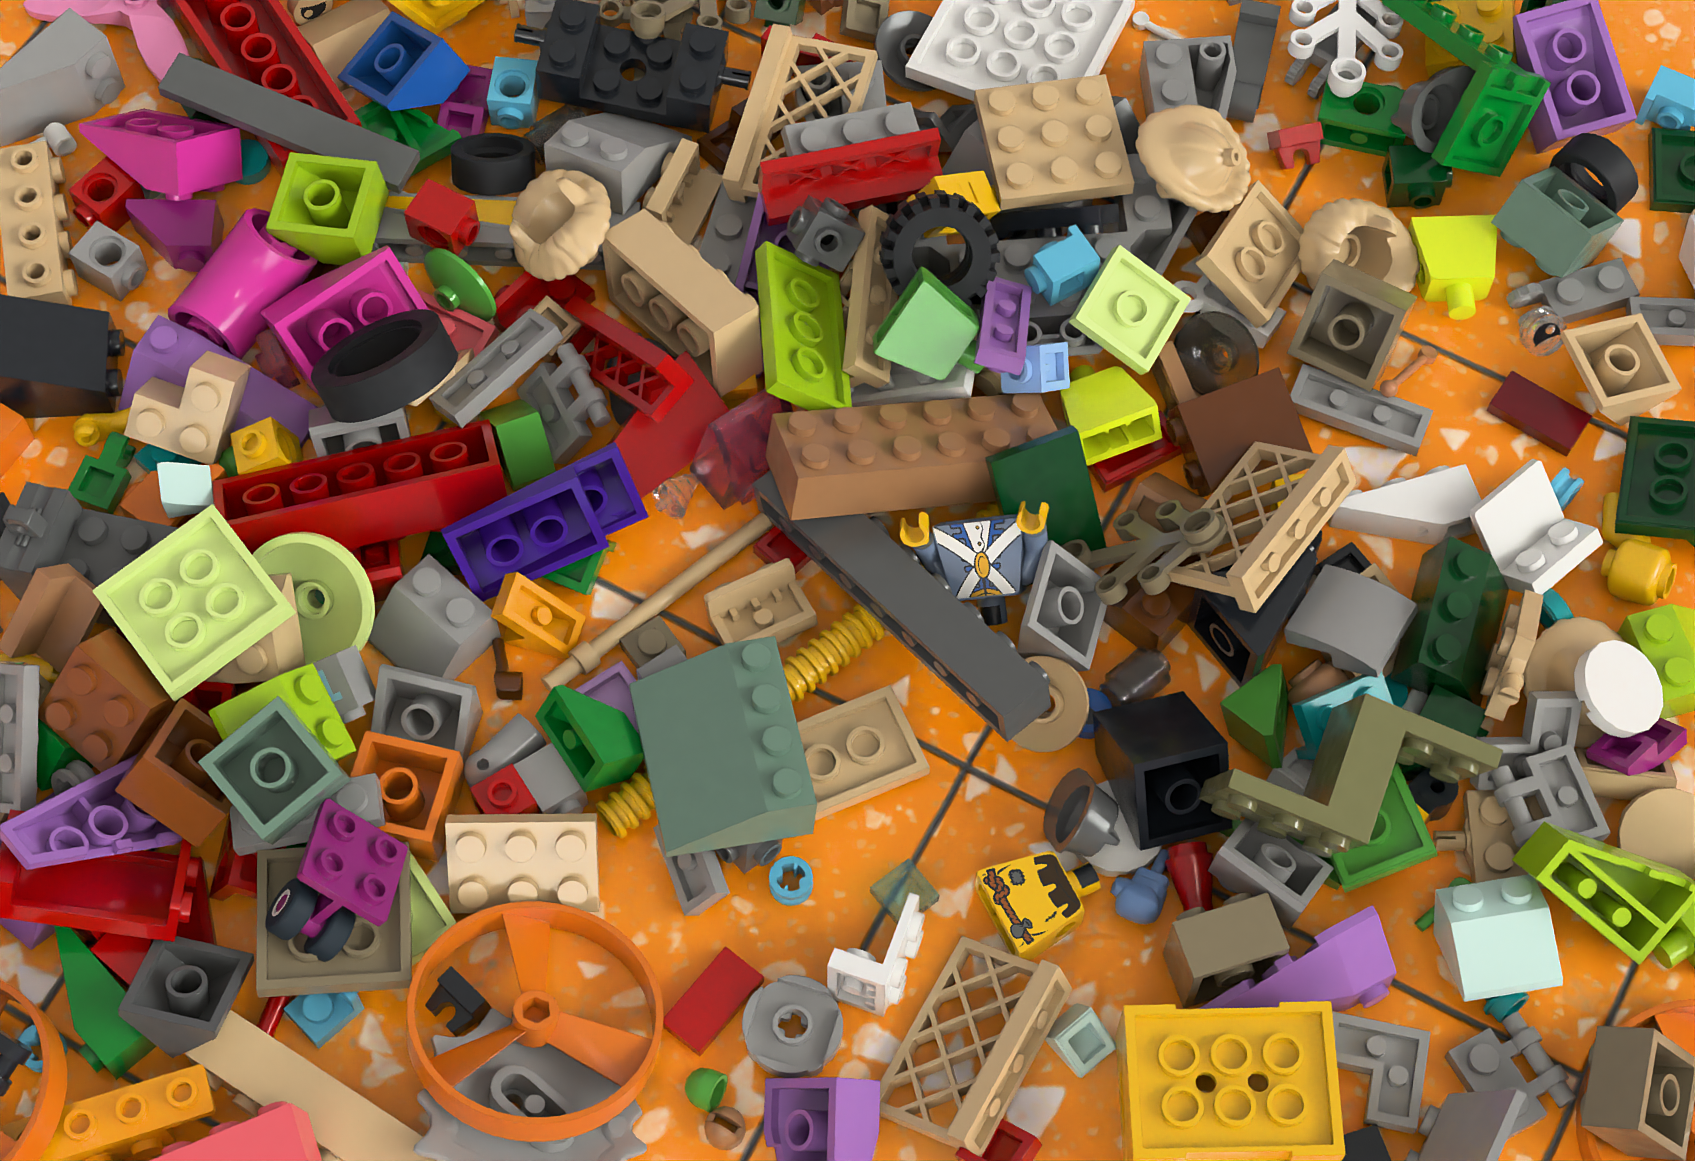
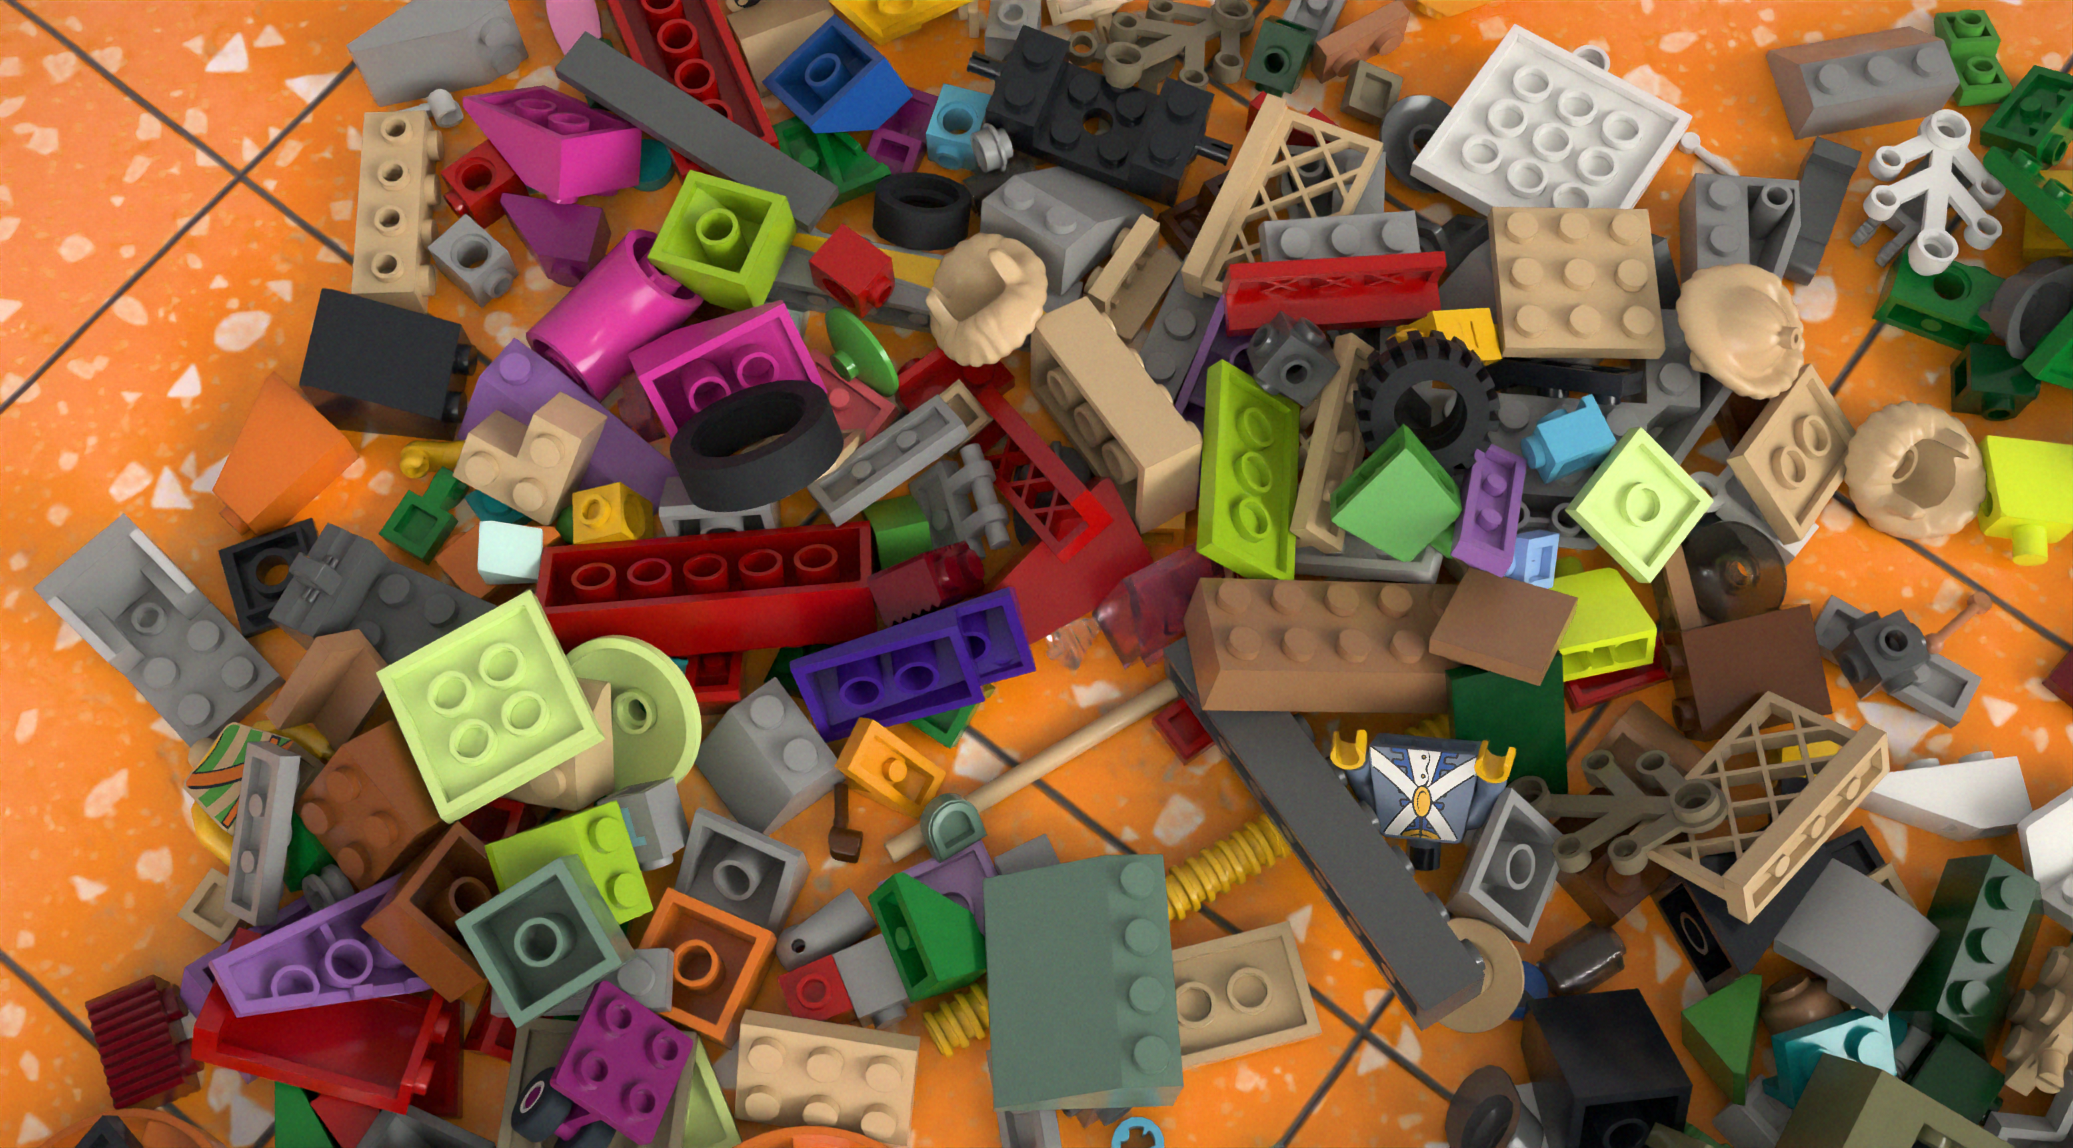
camera: 10 degrees right, 5 degrees up
dark tan plate [620,615,687,669] -> none
tan bracket [704,558,818,645] -> none
tile [1267,121,1324,170] -> none
dark tan brick [1287,259,1418,392] -> none
none -> dark red brick [867,540,985,627]
none -> sand green tile [920,793,987,863]
none -> light grey plate [970,123,1013,173]
none -> medium nougat tile [1428,567,1578,686]
none -> dark grey brick [1831,609,1931,700]

